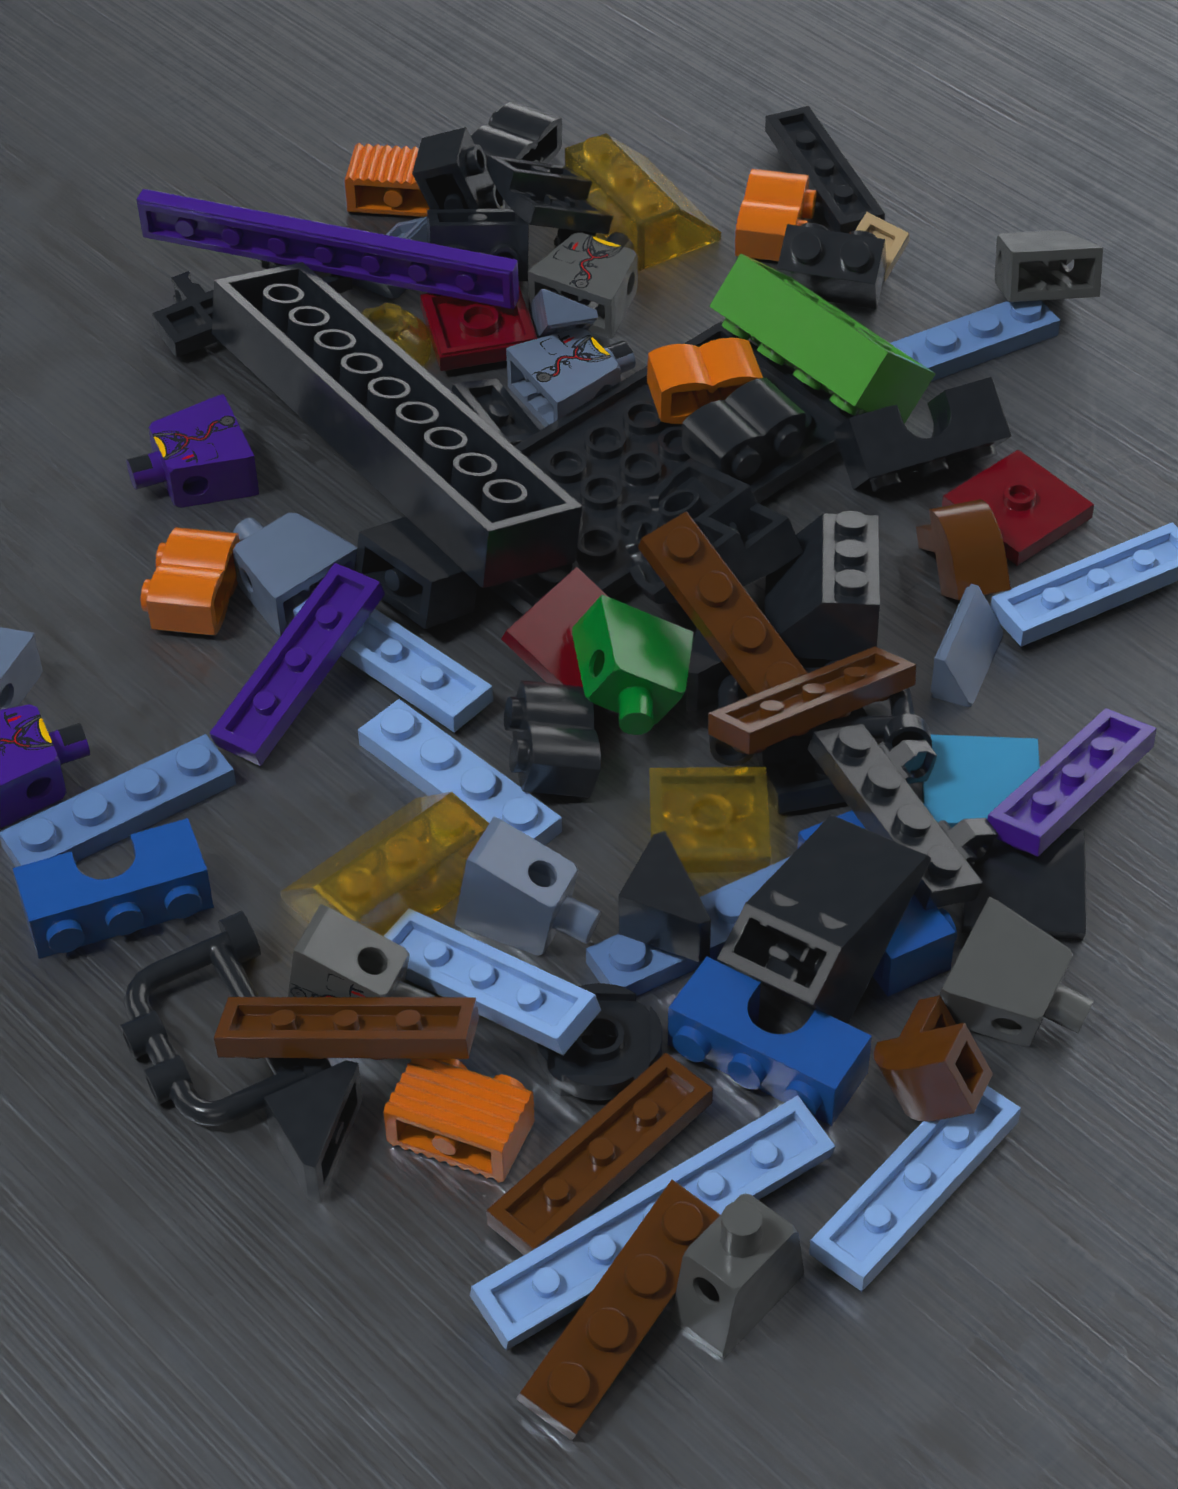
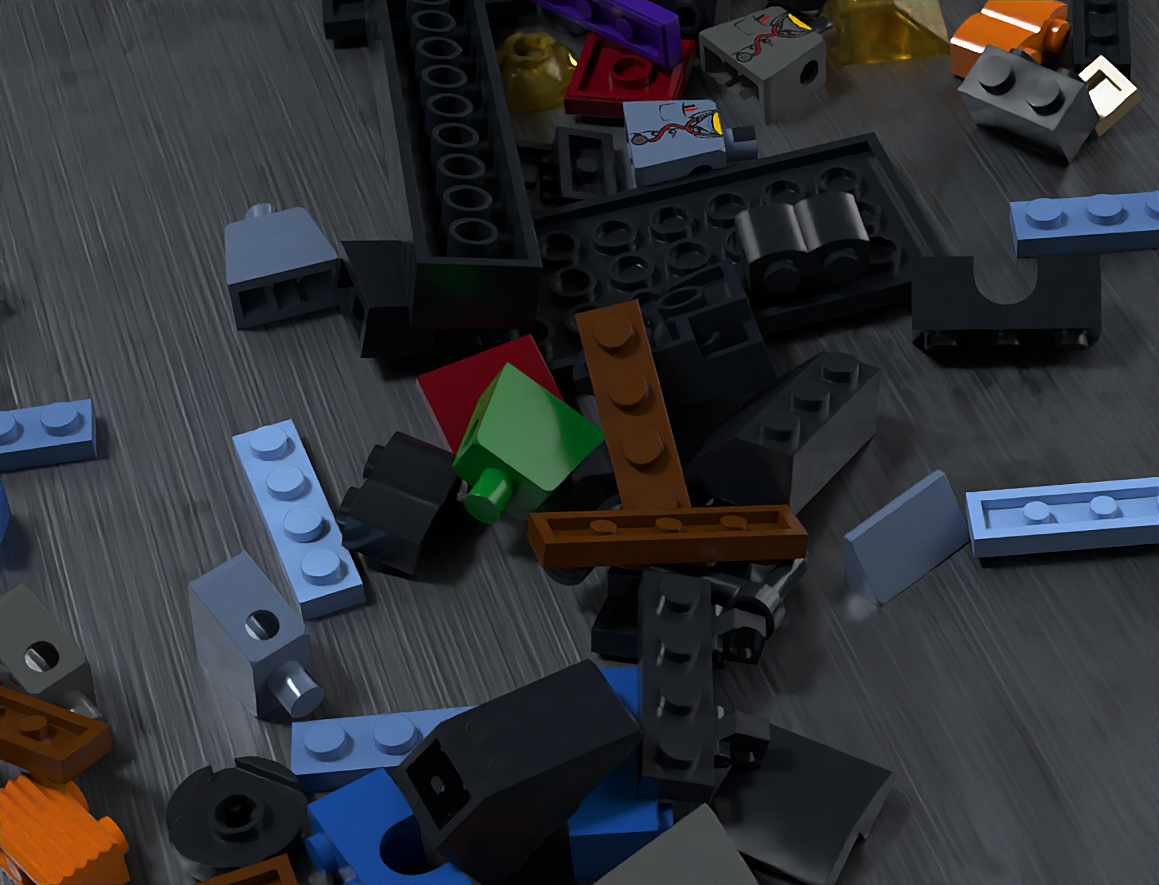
camera: 30 degrees right, 5 degrees down
dark purple torso [126,394,259,508] -> none
orange brick [140,527,240,635] -> none
dark purple plate [209,563,385,766] -> none
clear yellow slope [280,792,489,936] -> none
light blue plate [293,599,493,733] -> none
light blue plate [384,908,601,1055] -> none
sand blue slope [530,289,598,338] -> none
black slope [618,831,711,962] -> none
orange brick [647,338,763,424] -> none
clear yellow plate [649,767,771,873] -> none
bright green brick [709,253,936,424] -> none
reddish brown brick [916,499,1011,600] -> none
dark azure tile [922,734,1040,828] -> none
dark red plate [942,449,1095,566] -> none
dark purple plate [987,708,1157,856] -> none

